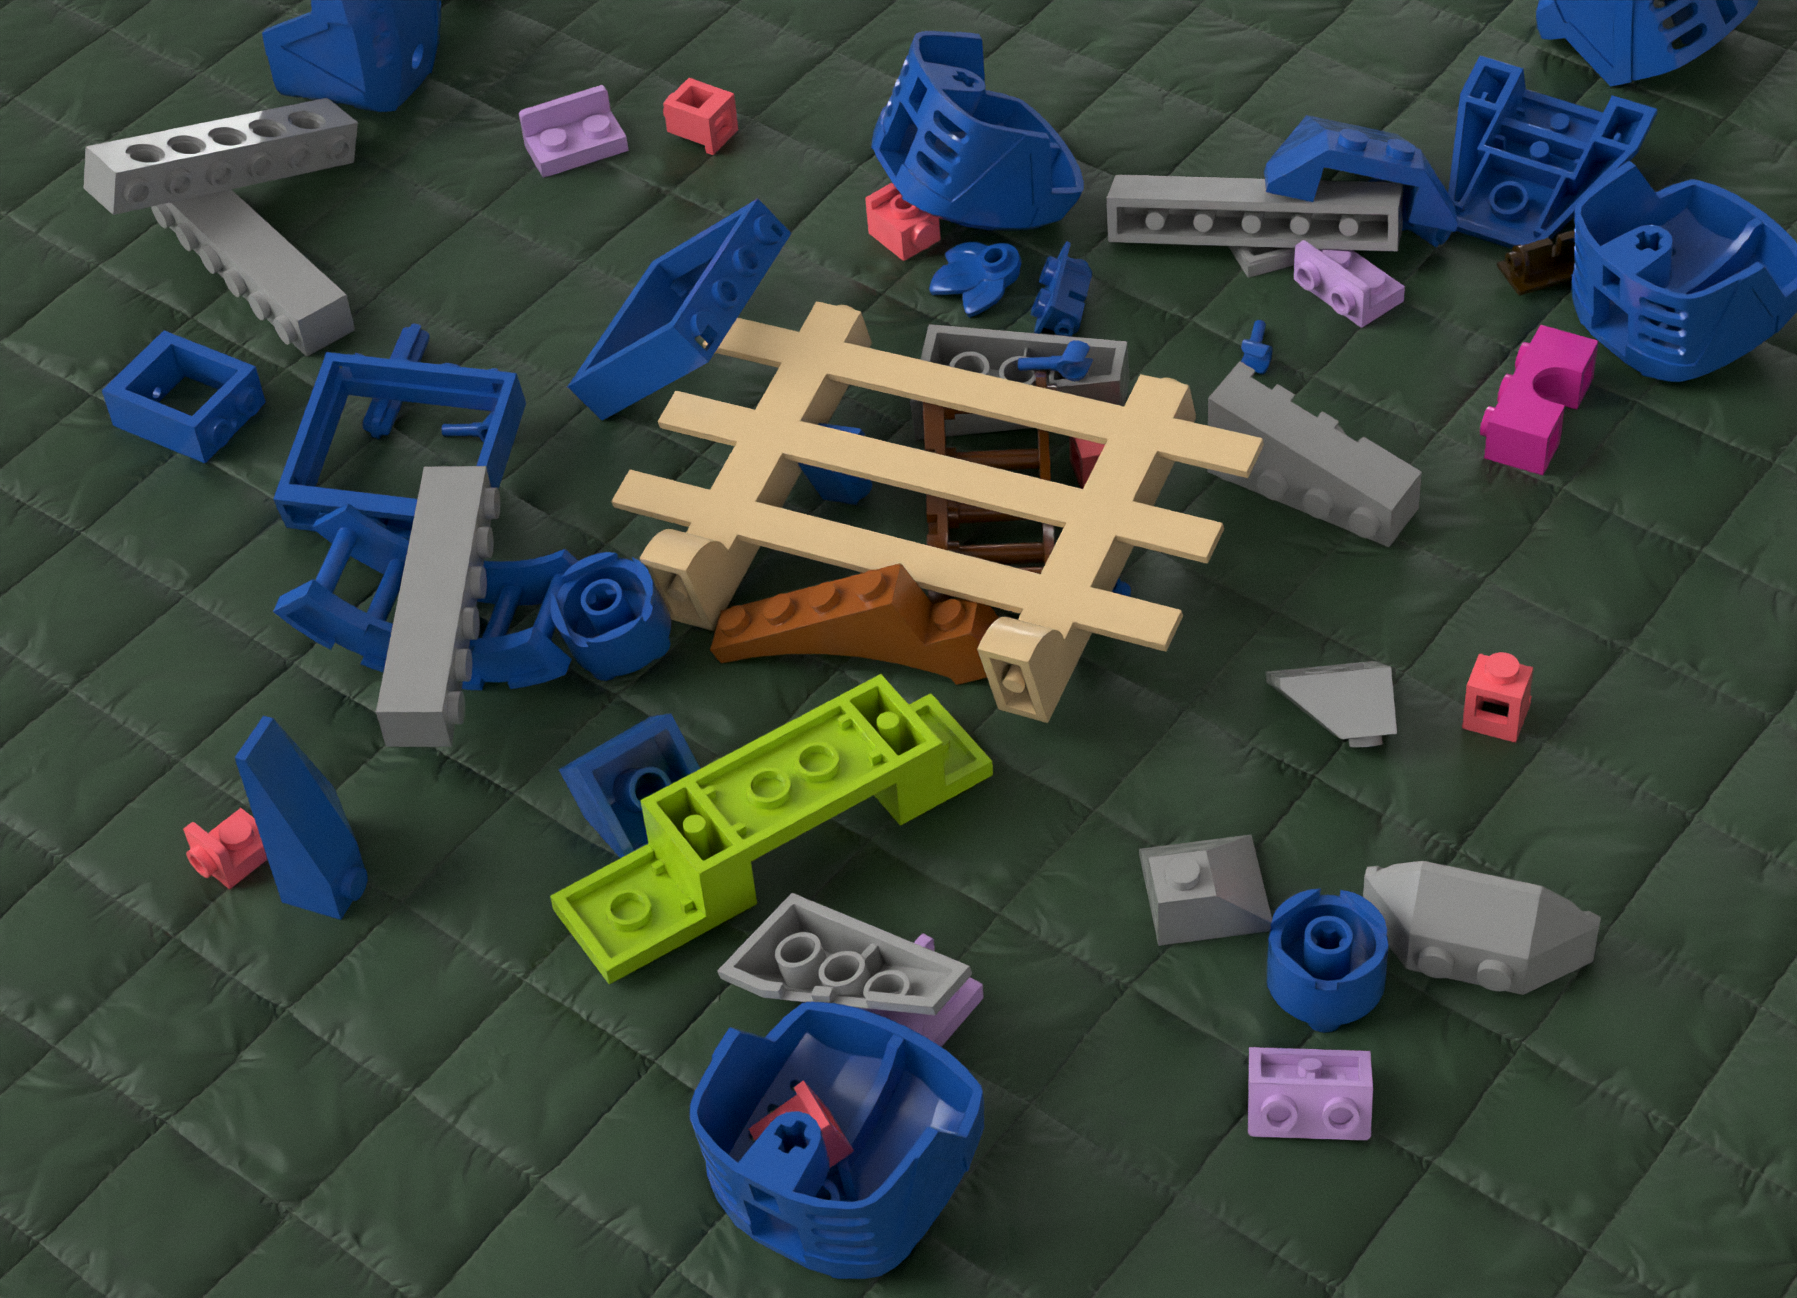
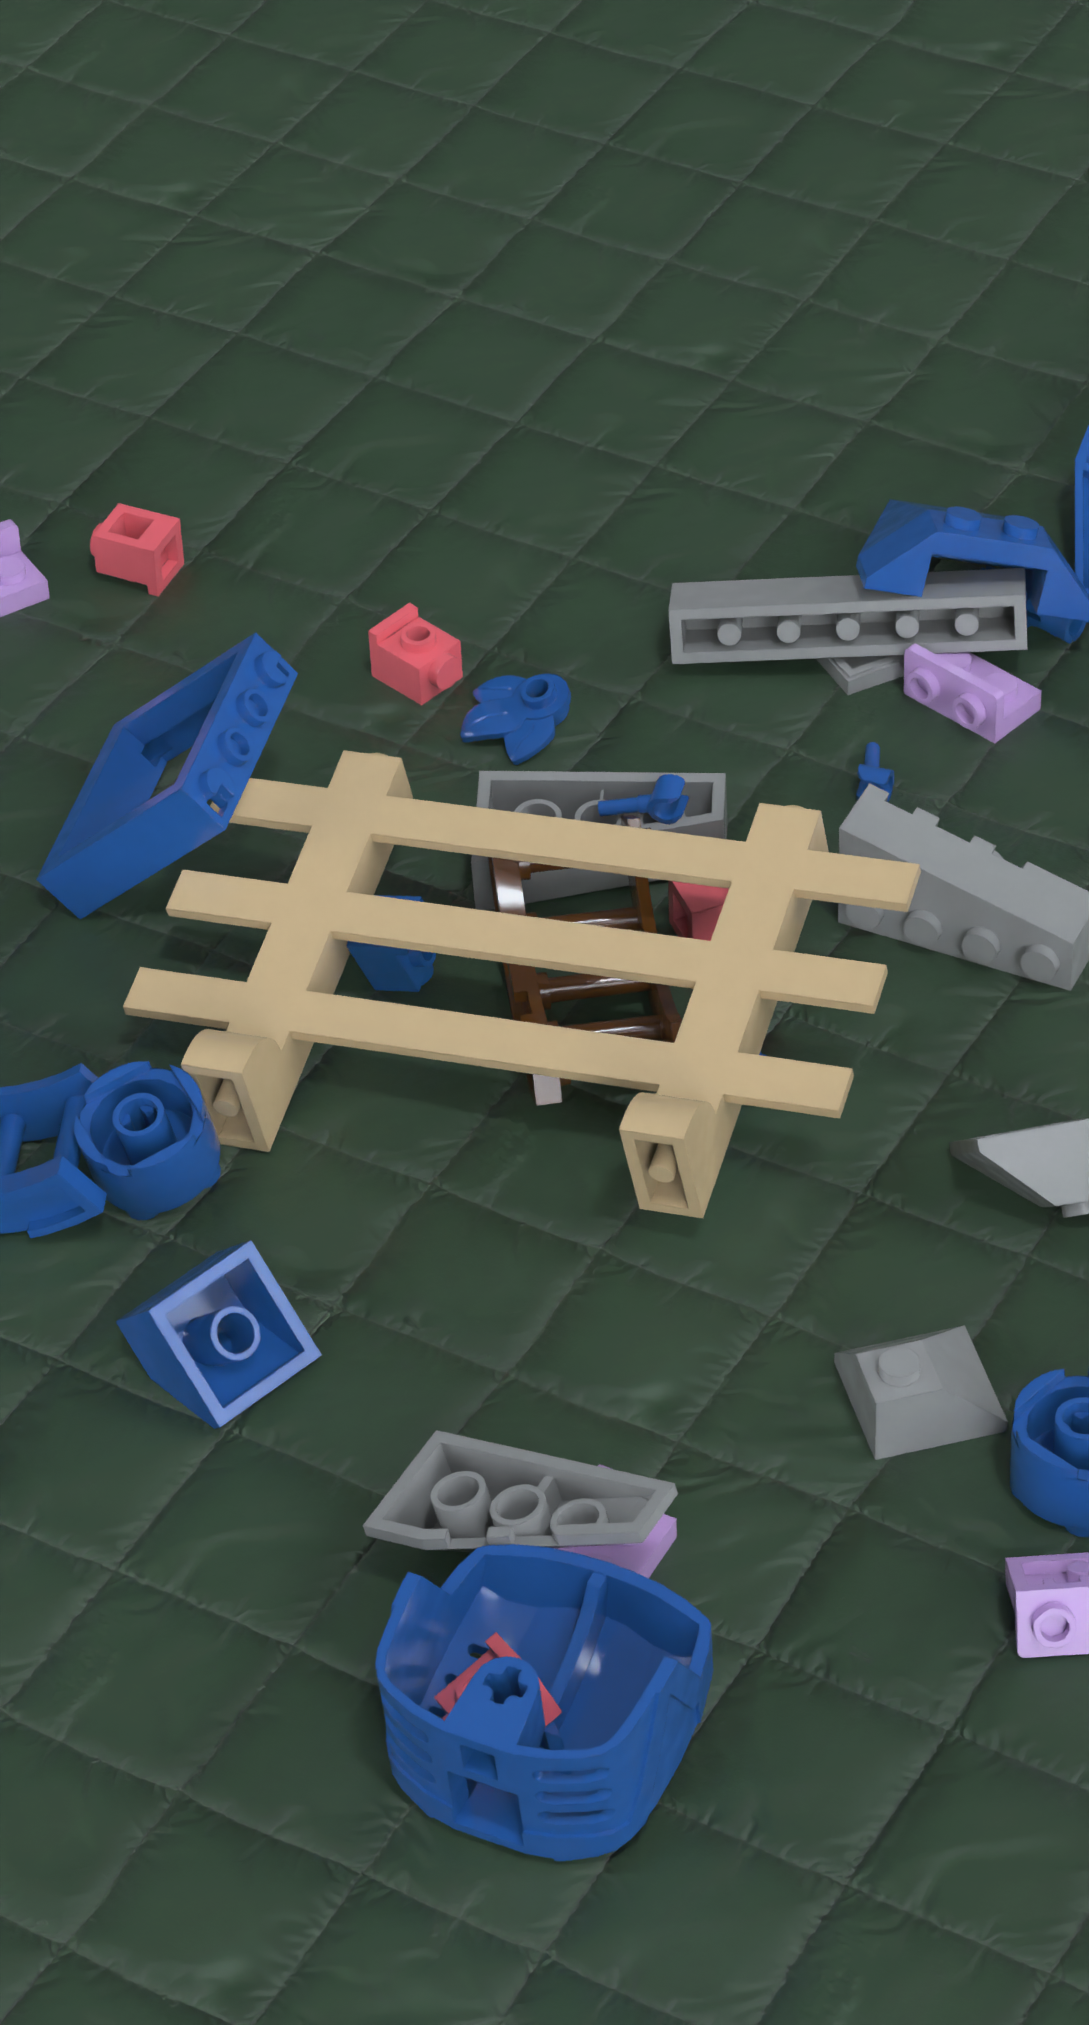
camera: 10 degrees left, 5 degrees down
lime bracket [550,674,993,985] -> none
dark orange arch [710,563,999,685] -> none
blue piece [871,31,1084,231] -> none
blue hinge [1031,241,1092,337] -> none

